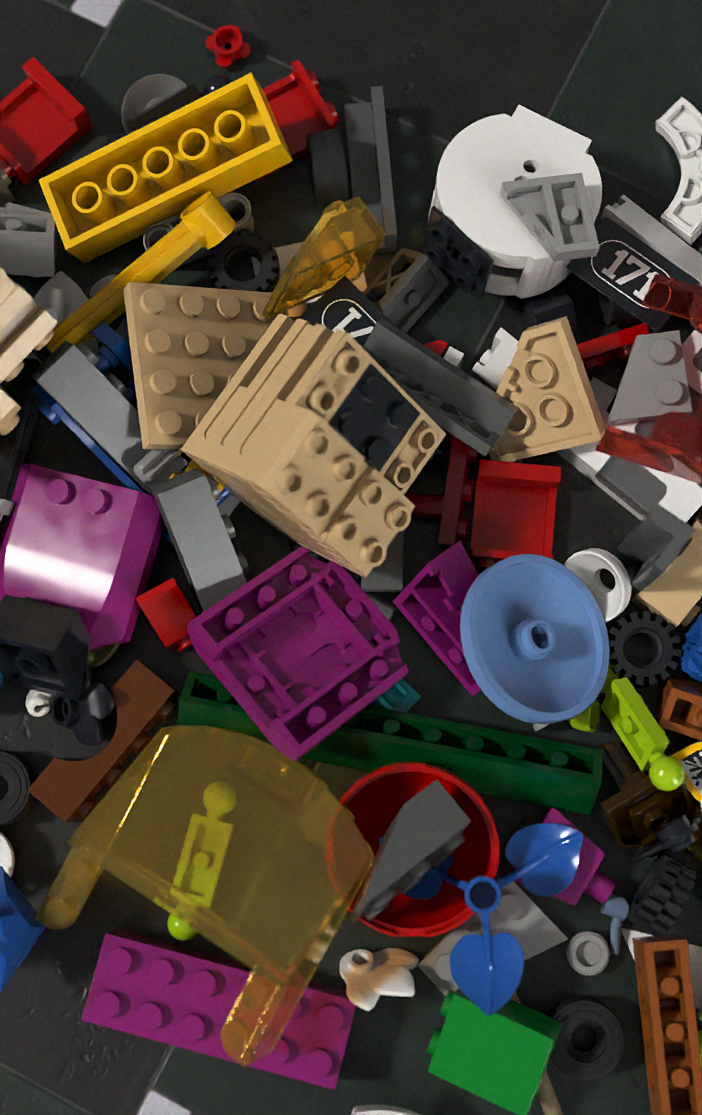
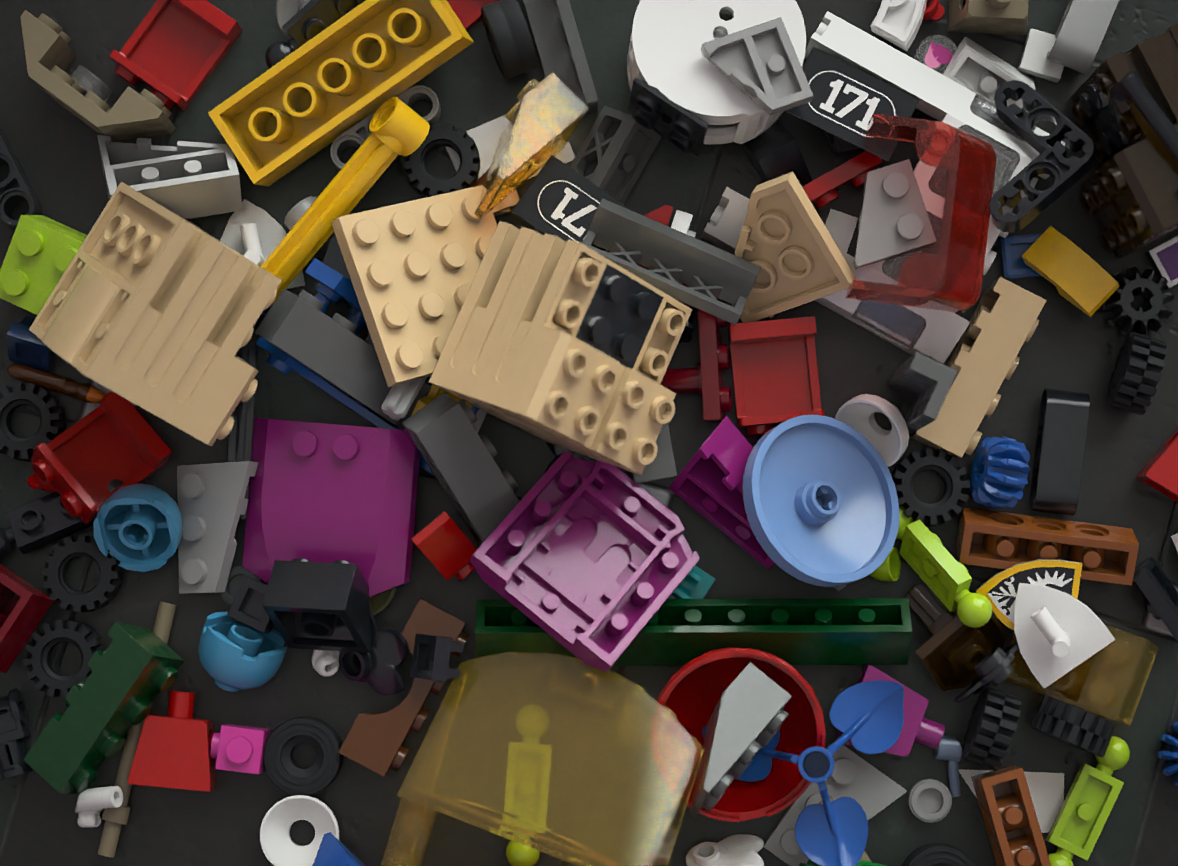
camera: 20 degrees left, 5 degrees up
none -> black tile [410,634,463,682]

